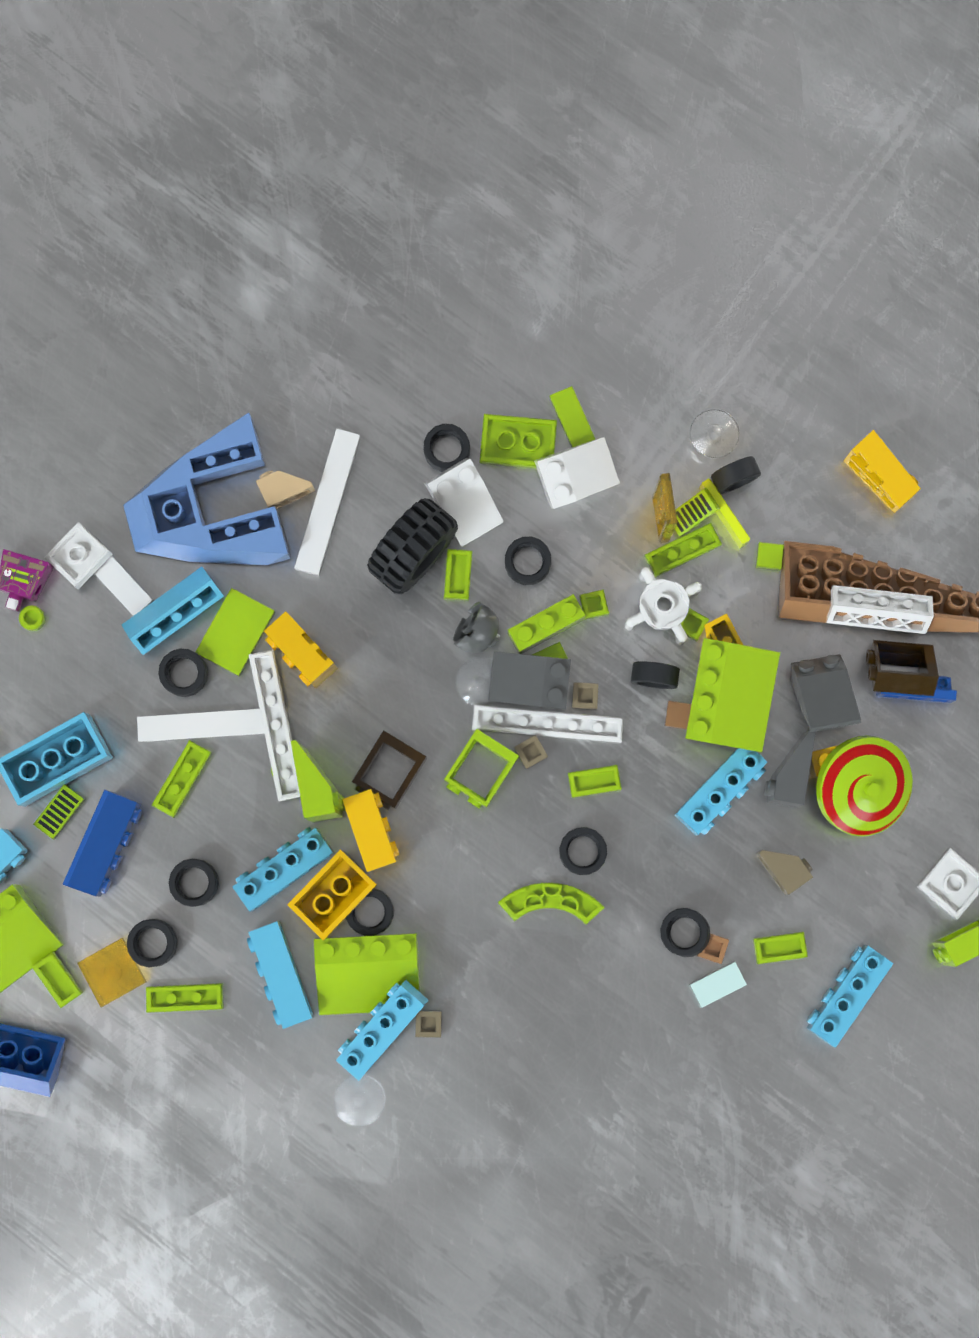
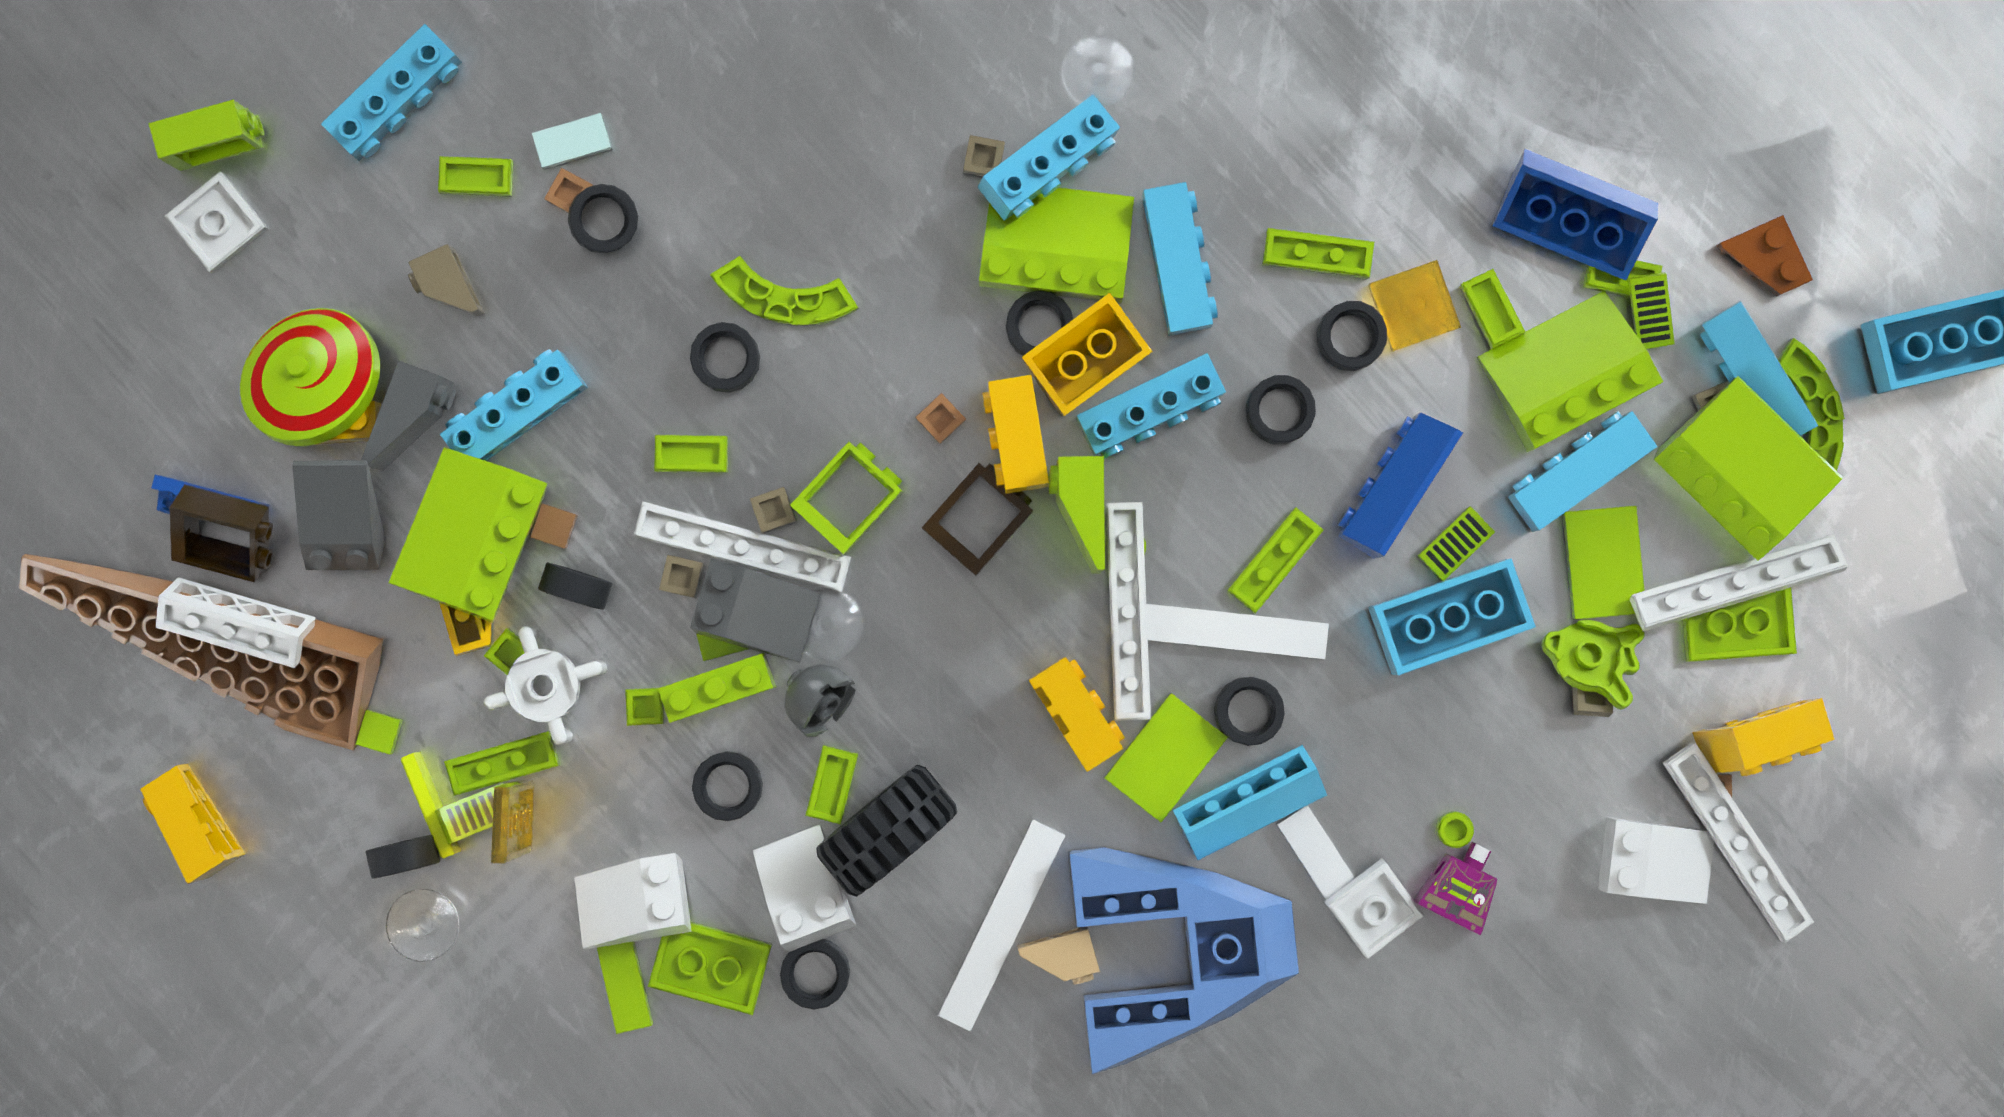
camera: 175 degrees left, 5 degrees up
none -> medium nougat tile [915,393,966,444]

